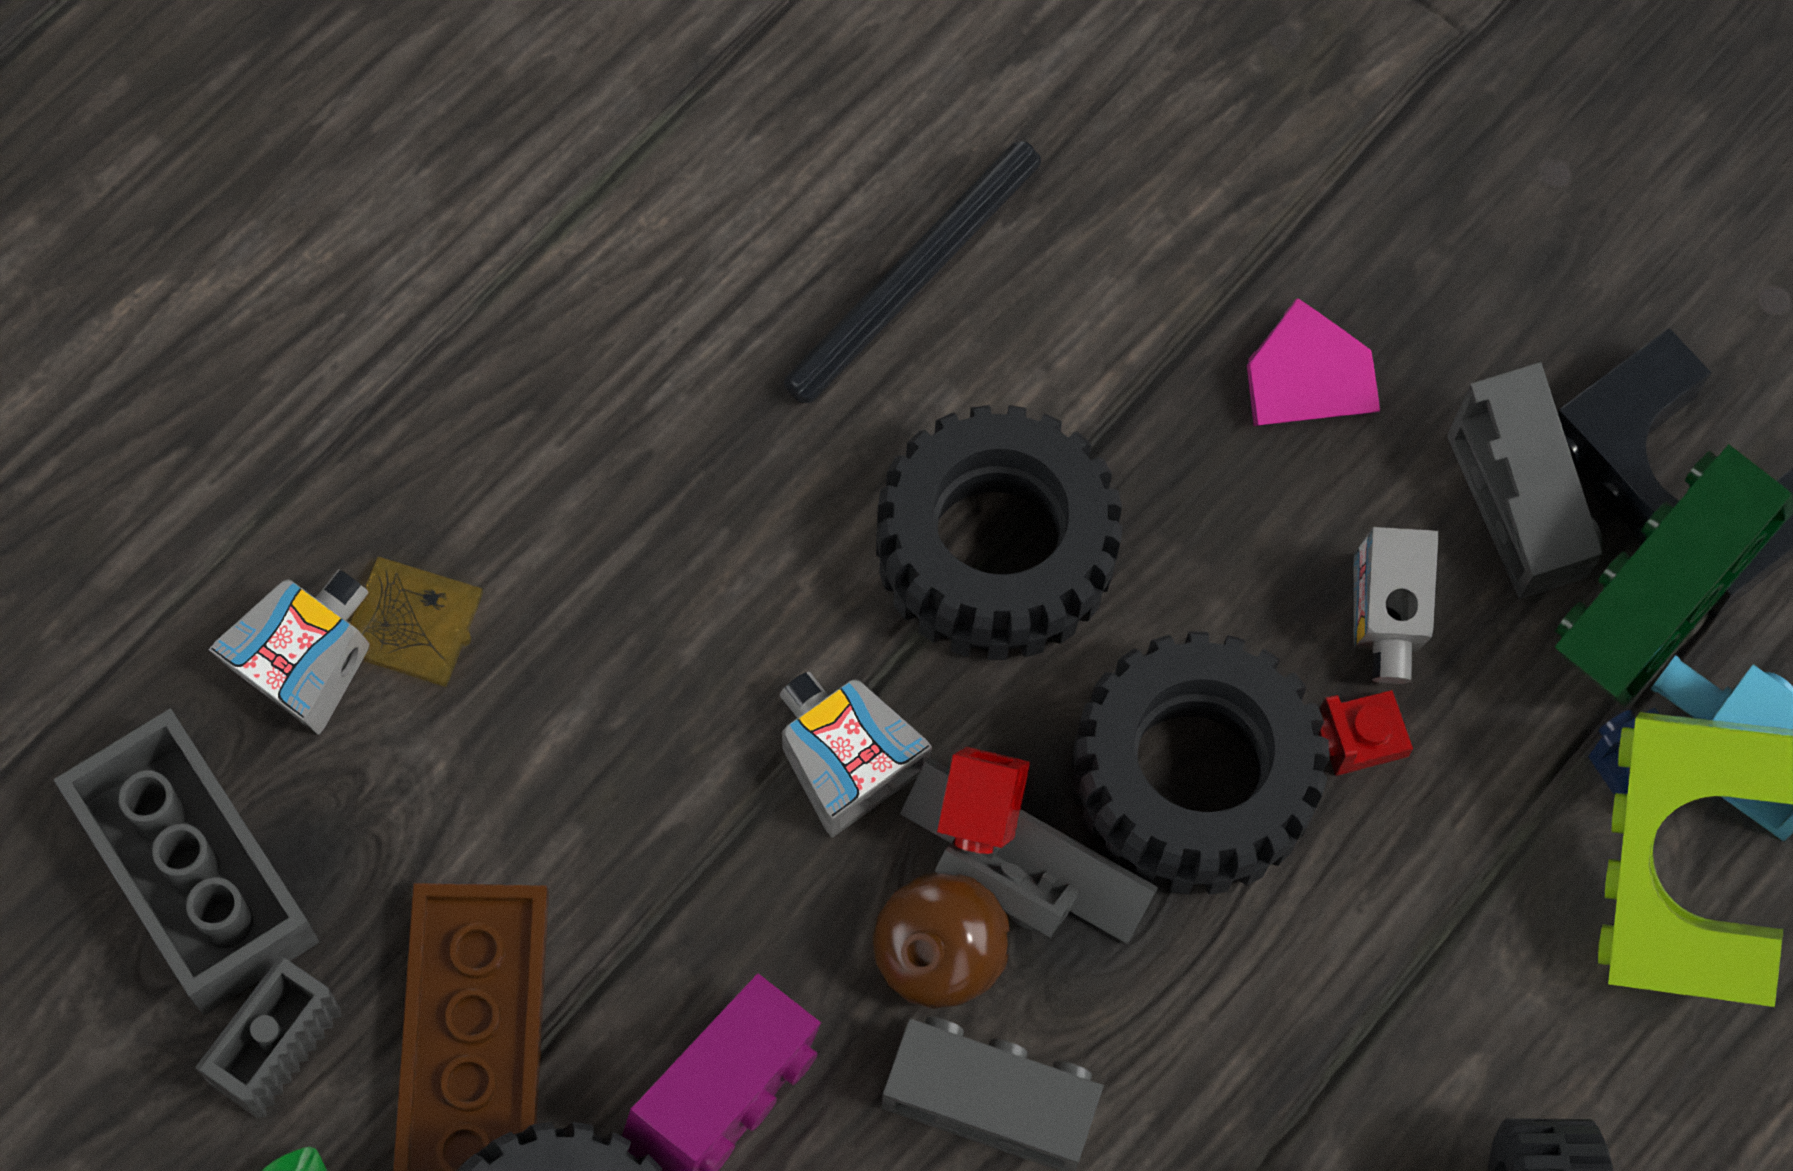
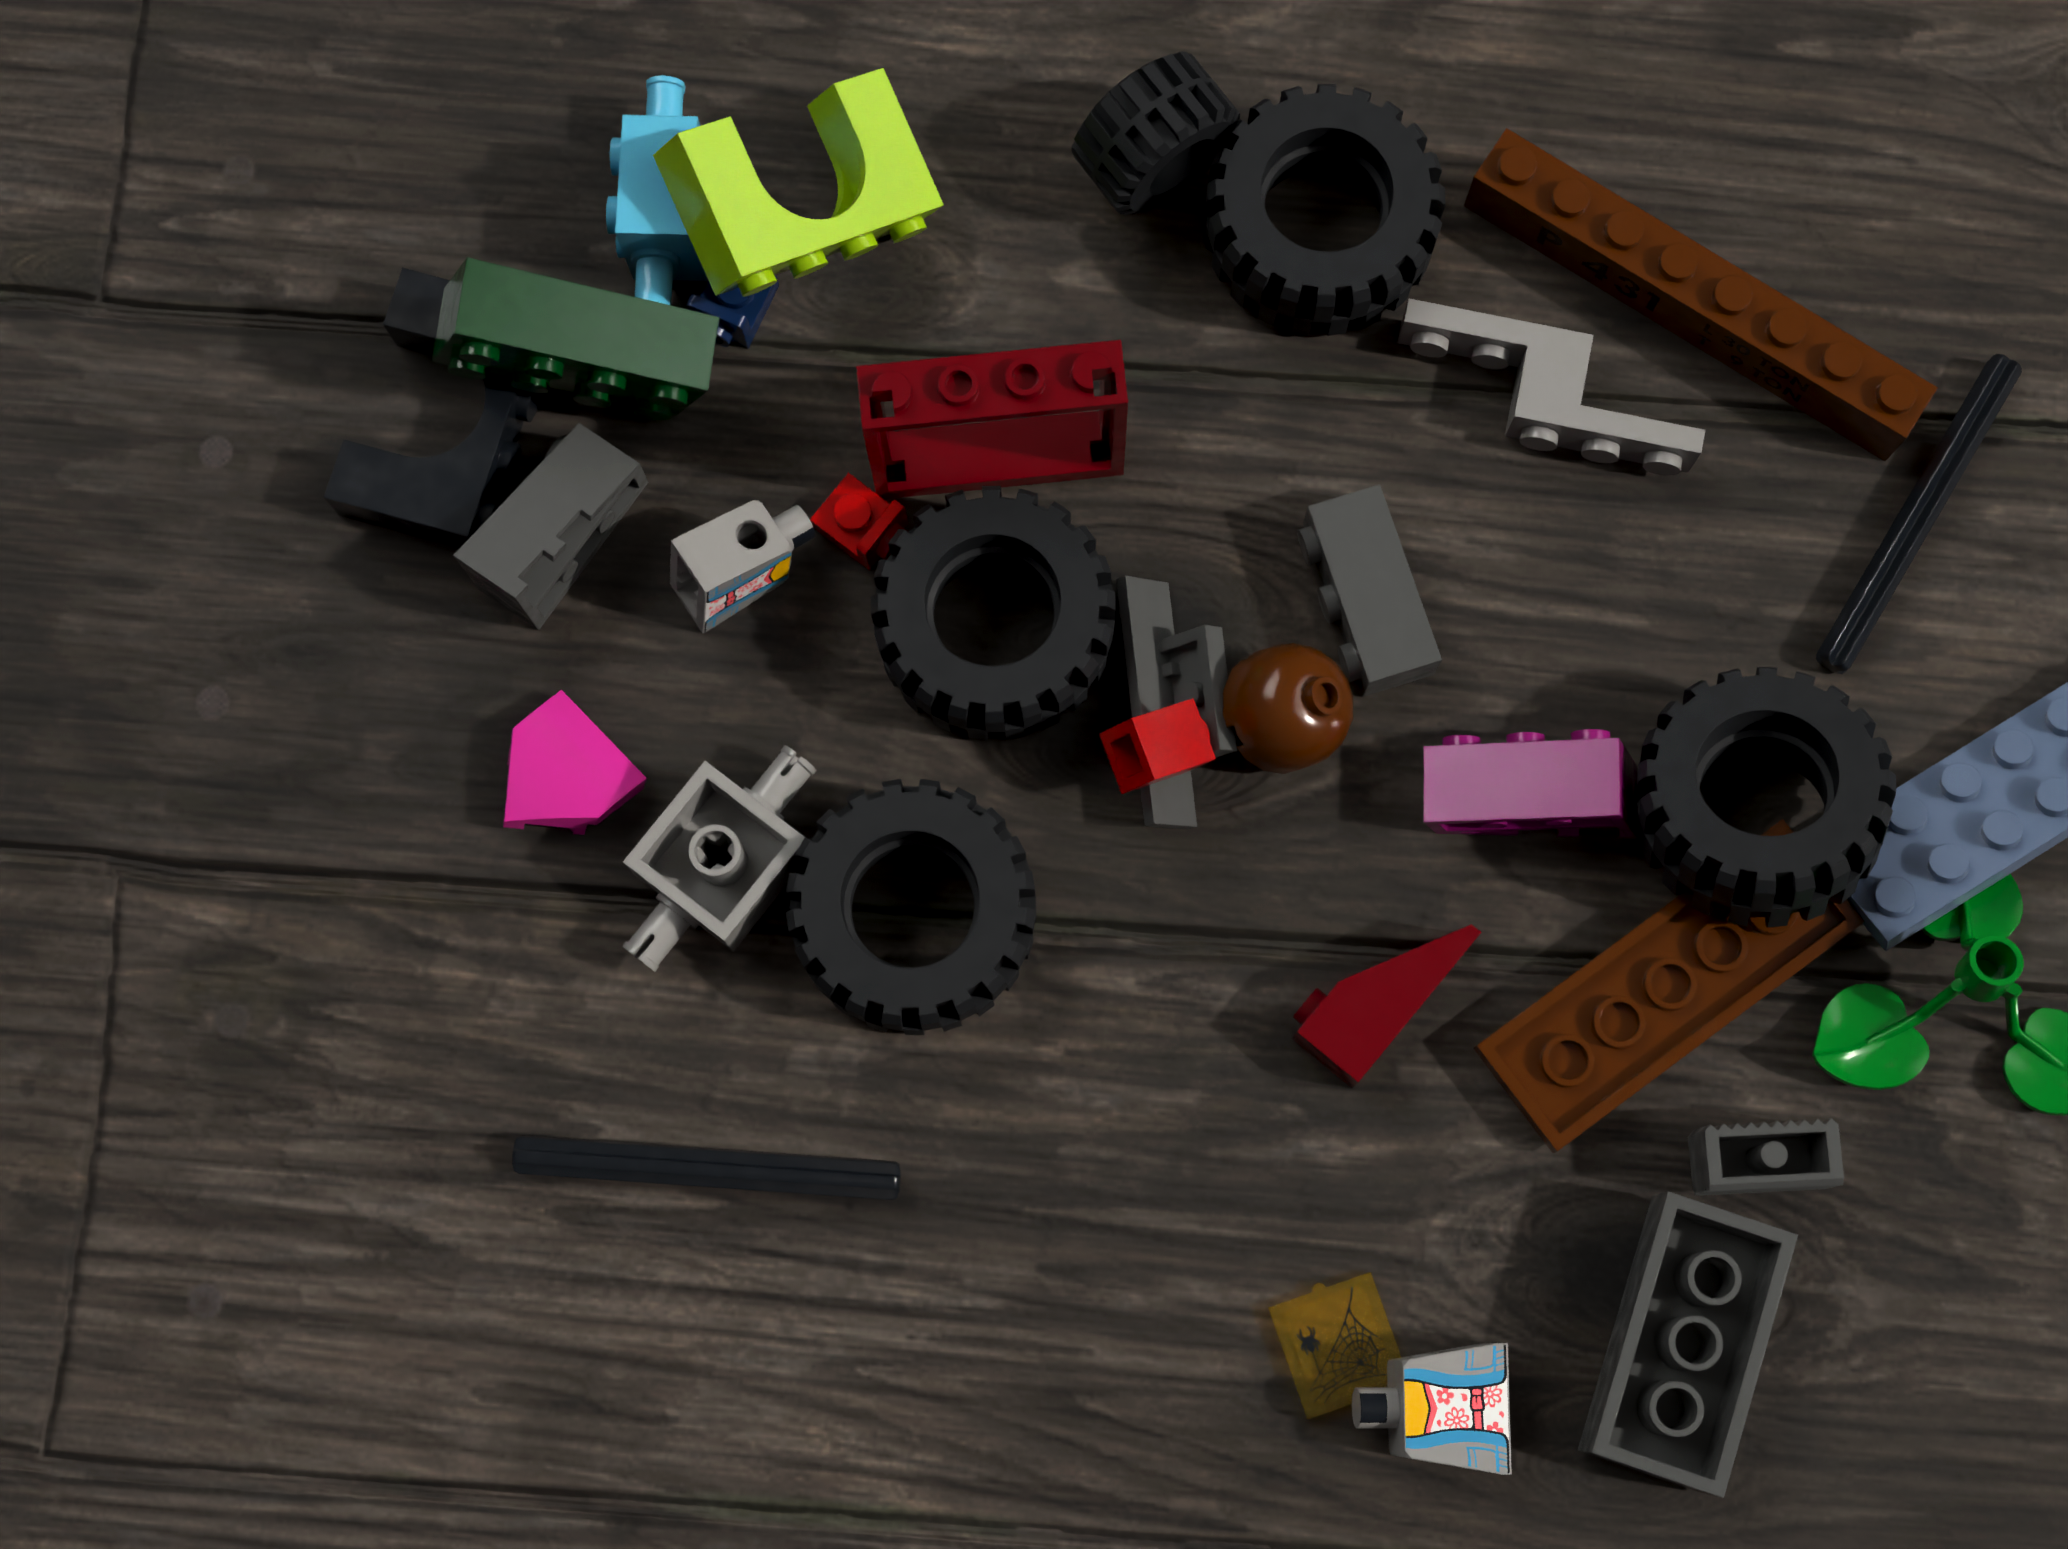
camera: 120 degrees left, 10 degrees up
torso [780,672,932,838] -> none
none -> light grey brick [622,745,817,972]
none -> dark red window [856,340,1128,499]
none -> dark red slope [1292,924,1482,1088]

